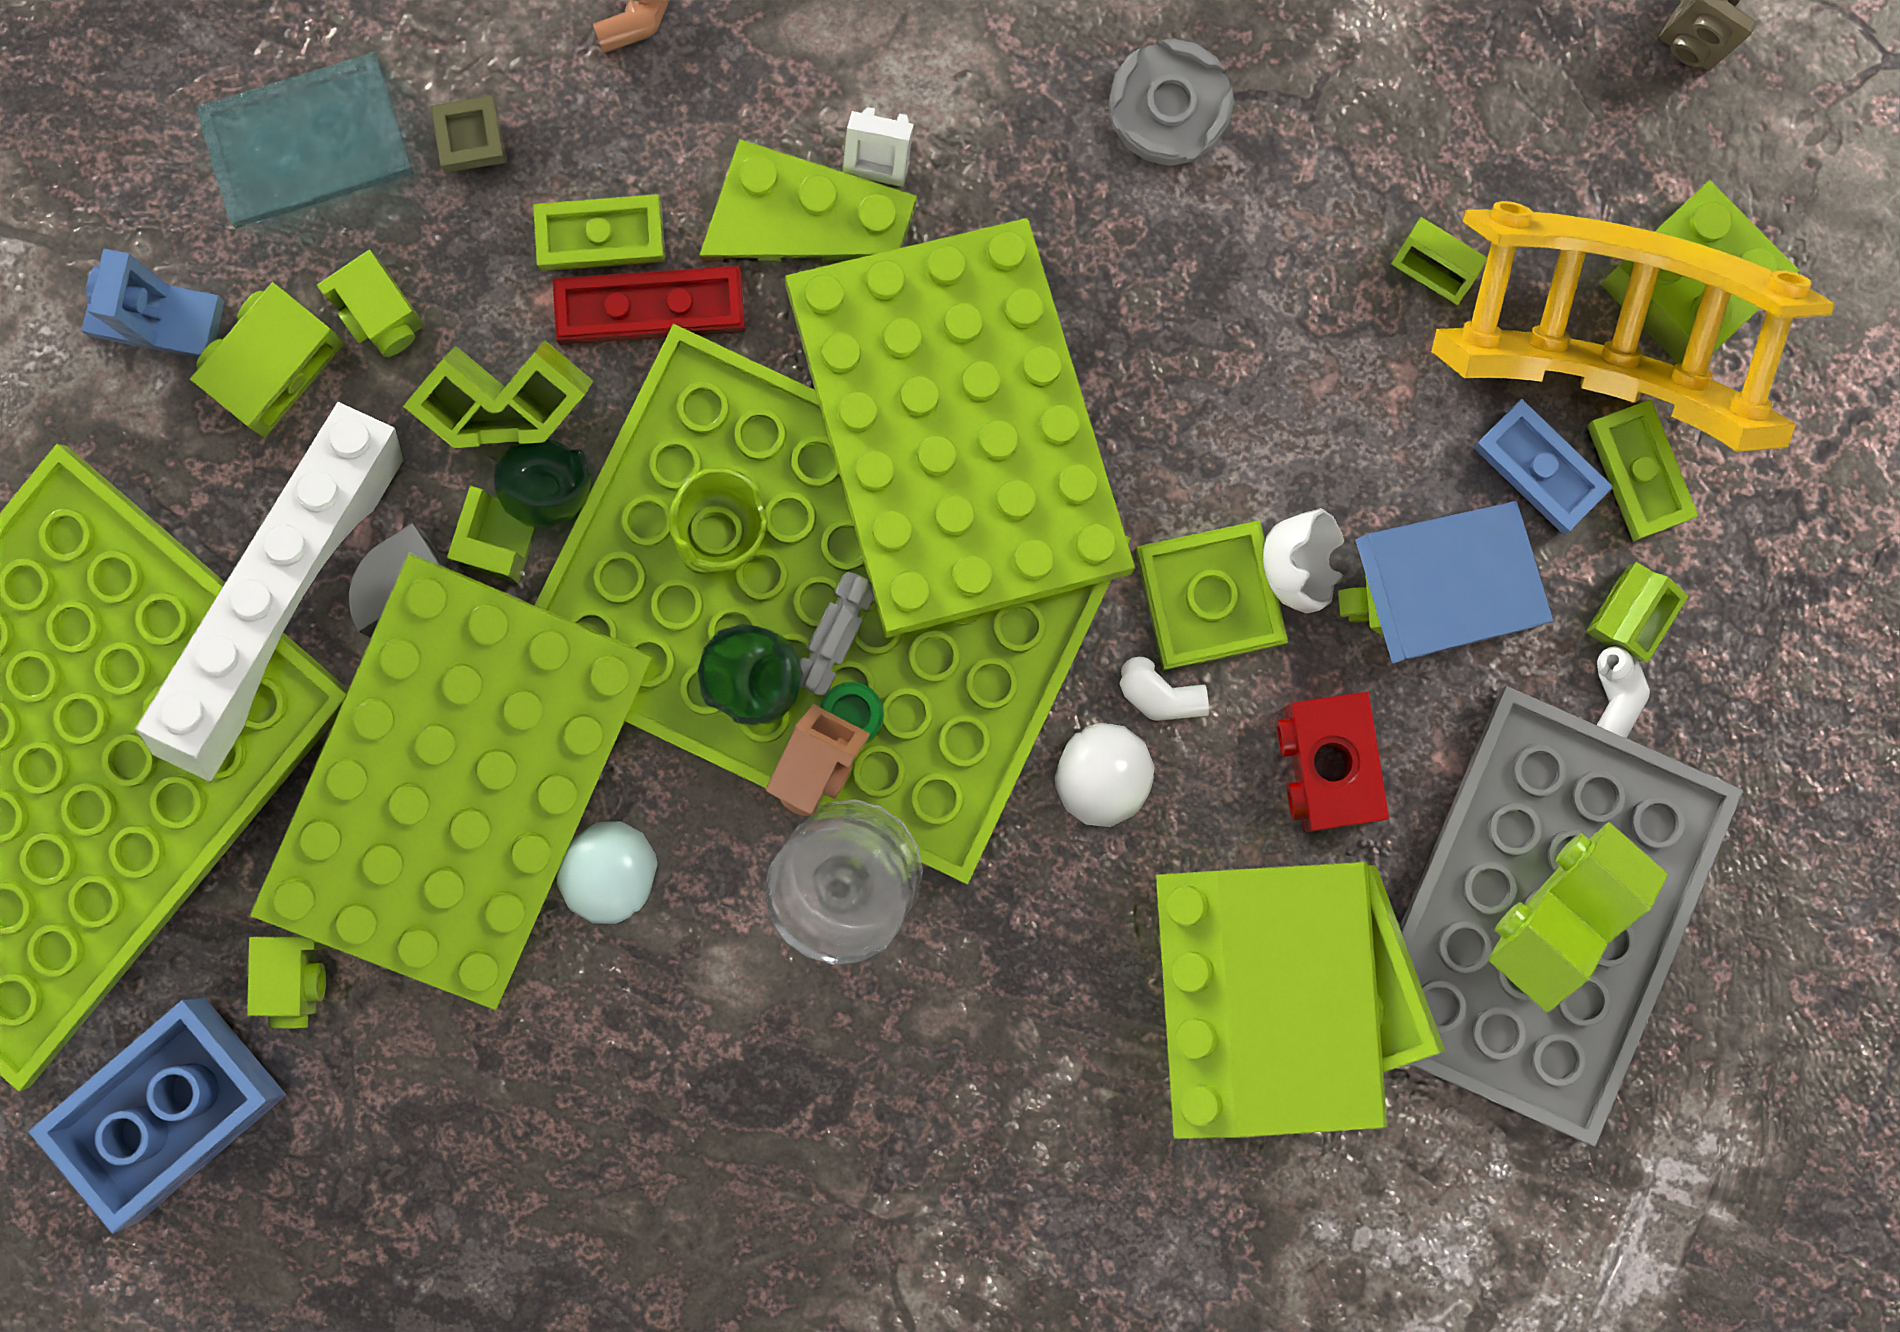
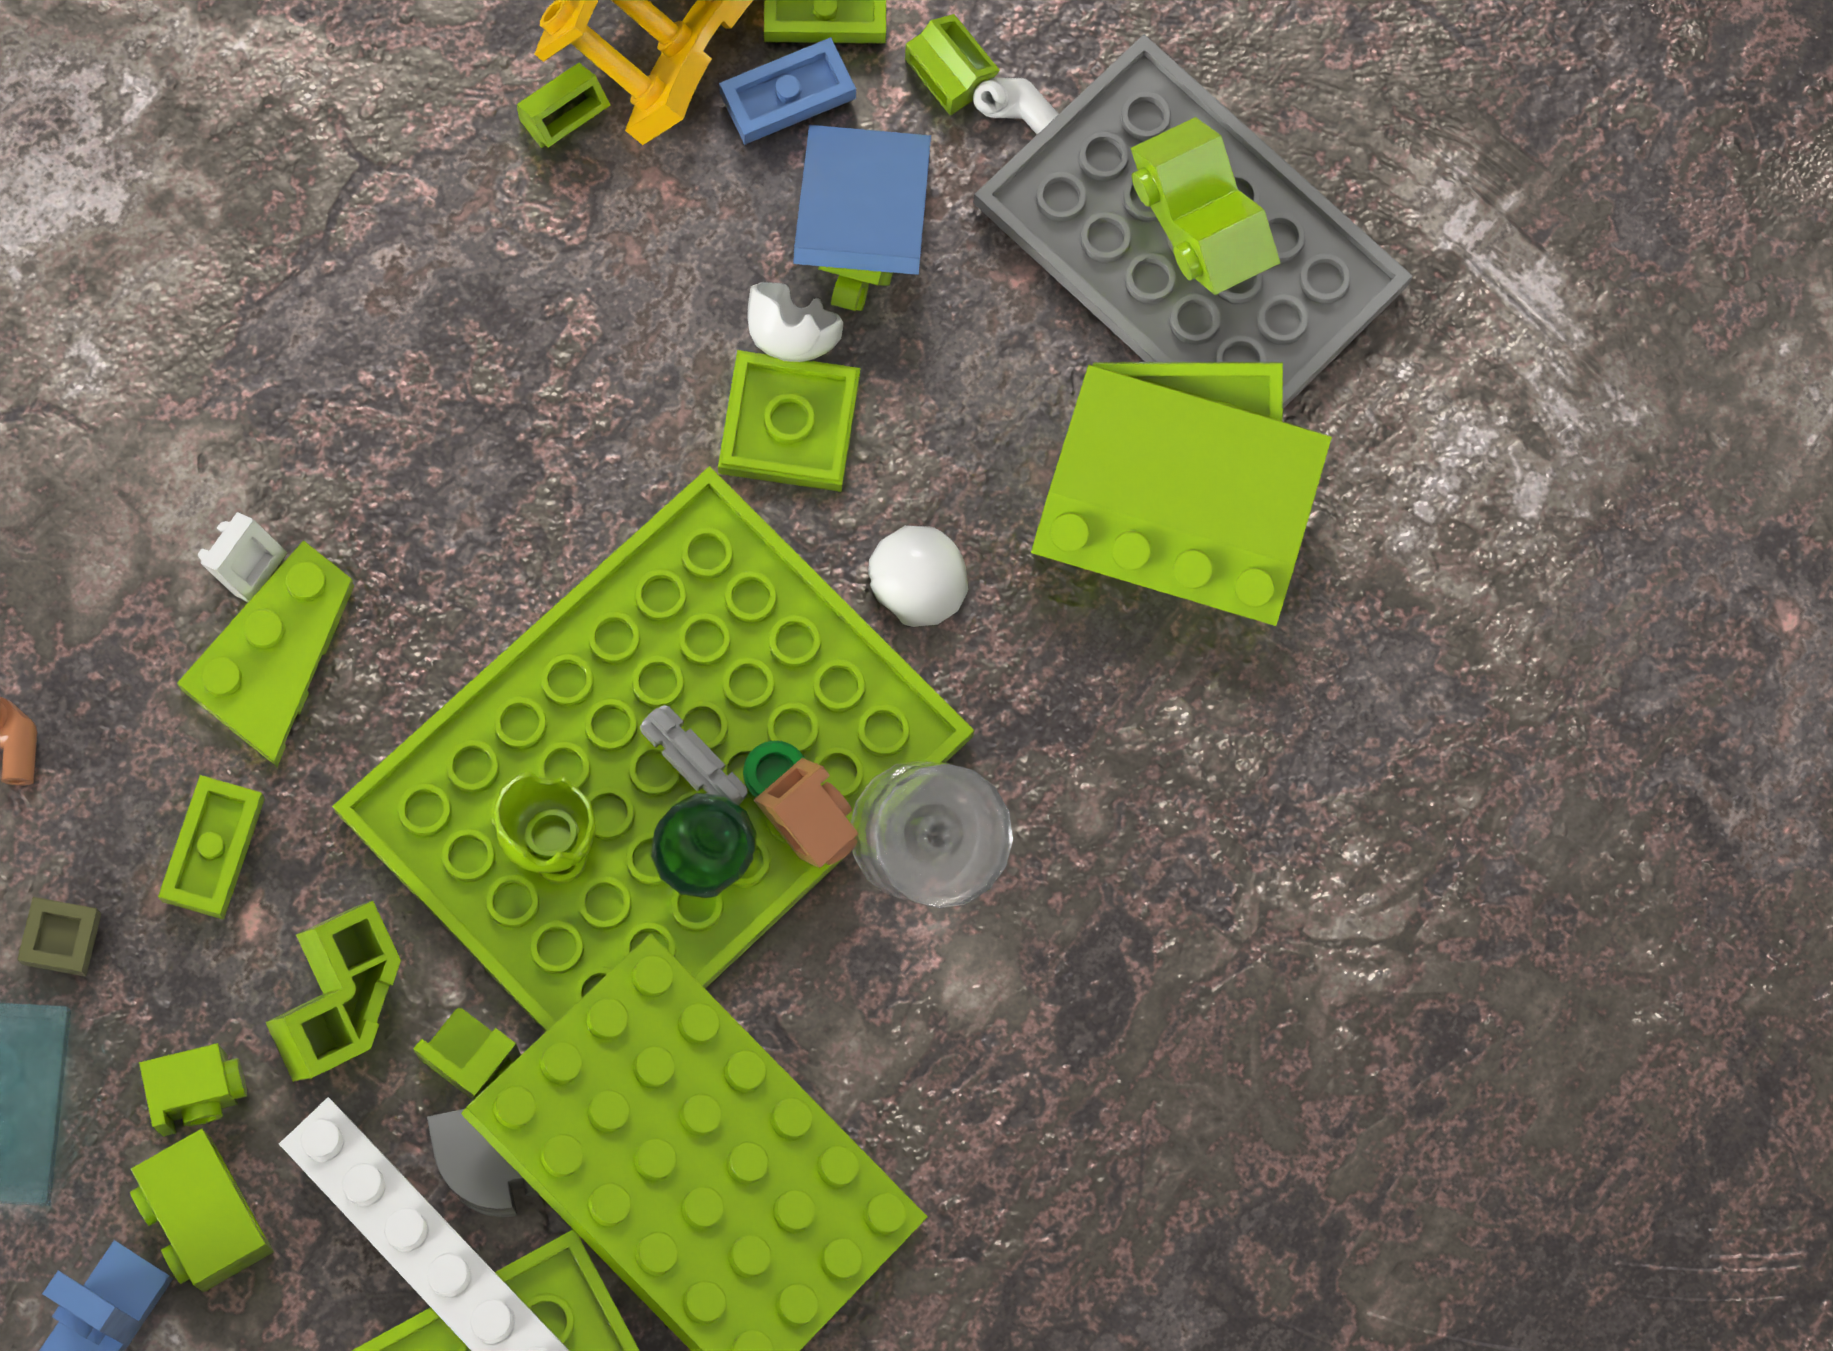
camera: 75 degrees left, 10 degrees down
clear green hair [494,439,592,528] -> none
red tile [552,266,746,345] -> none
light aqua hair [557,821,658,924] -> none
lime plate [785,218,1135,638] -> none
light grey tile [1109,39,1234,166] -> none
white arm [1120,657,1209,721] -> none
red brick [1276,691,1389,833] -> none

